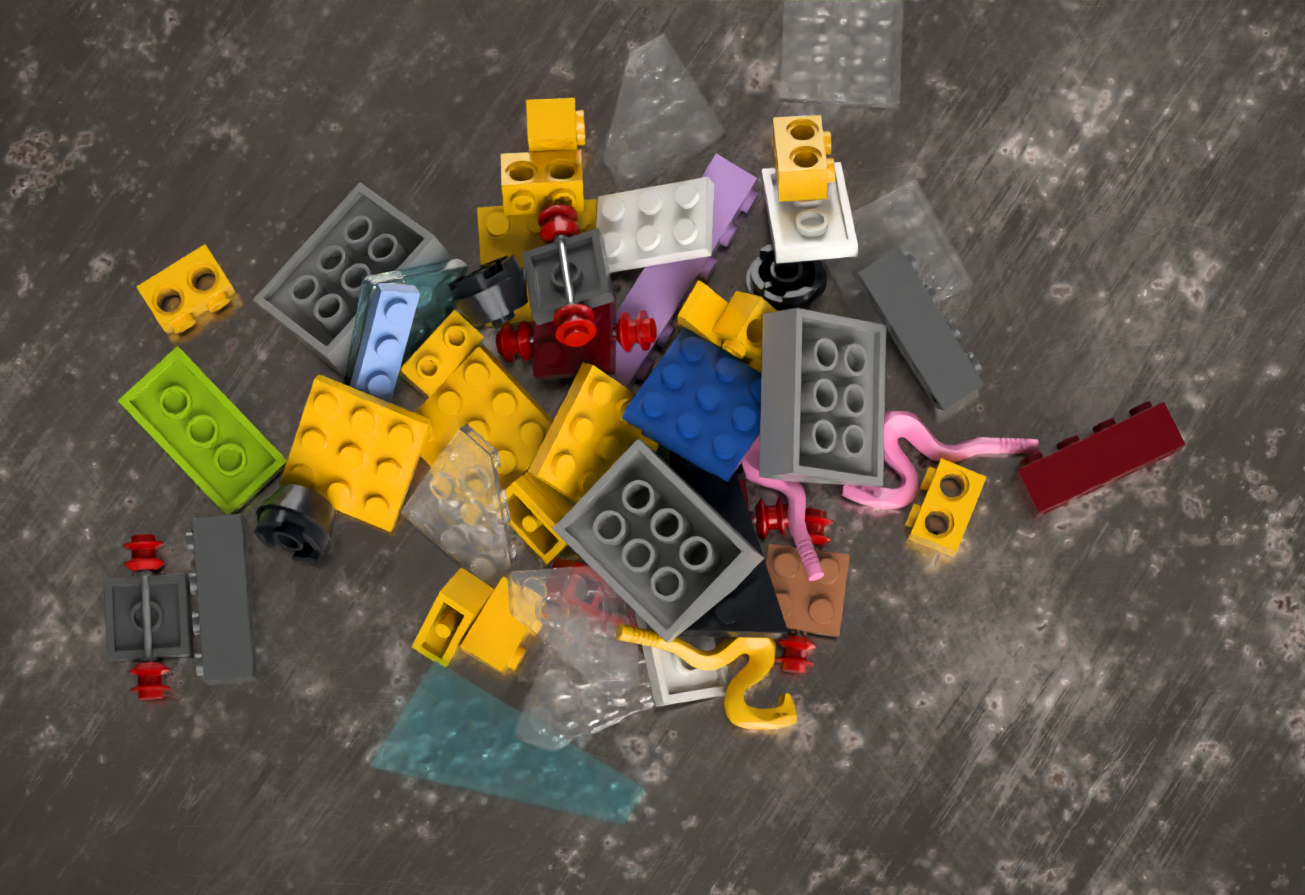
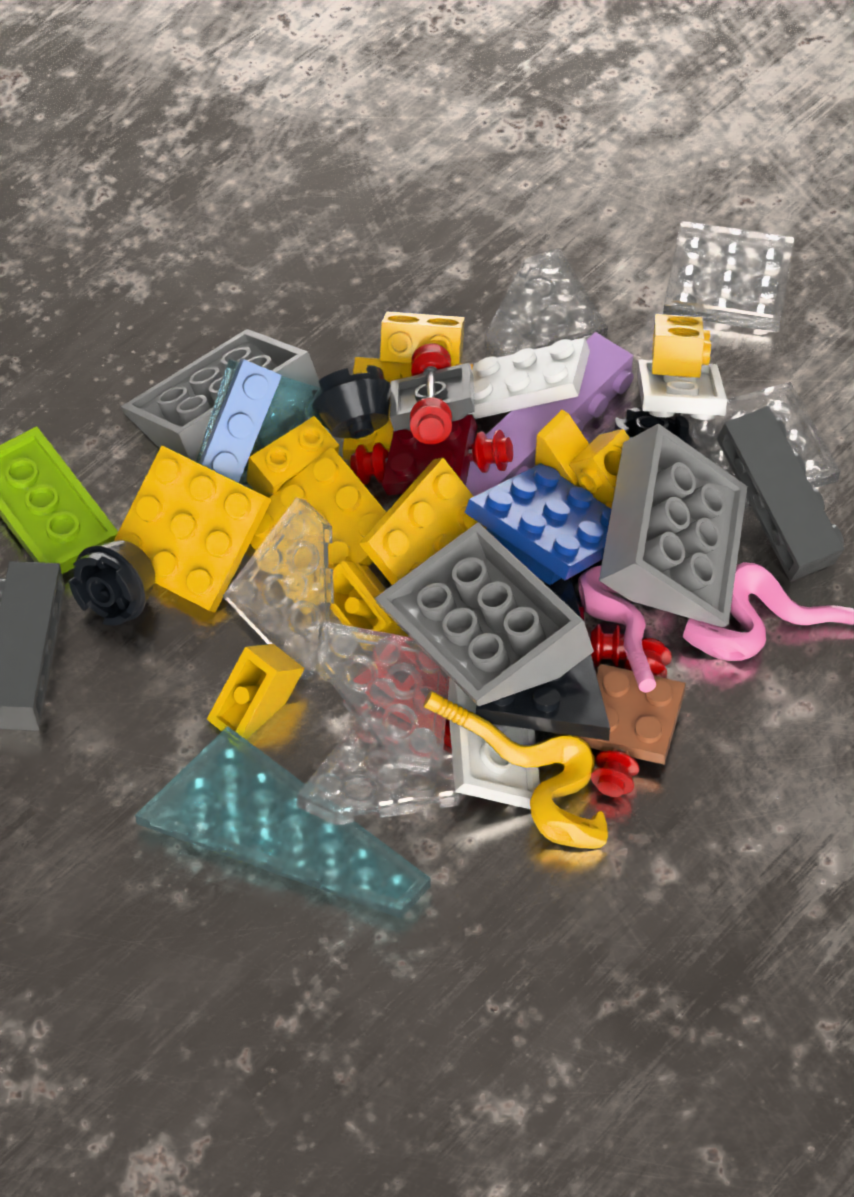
camera: 10 degrees right, 25 degrees down
yellow brick [136,244,236,335] -> none
yellow brick [460,576,548,675] -> none
yellow brick [526,98,585,152] -> none
yellow brick [905,458,987,557] -> none

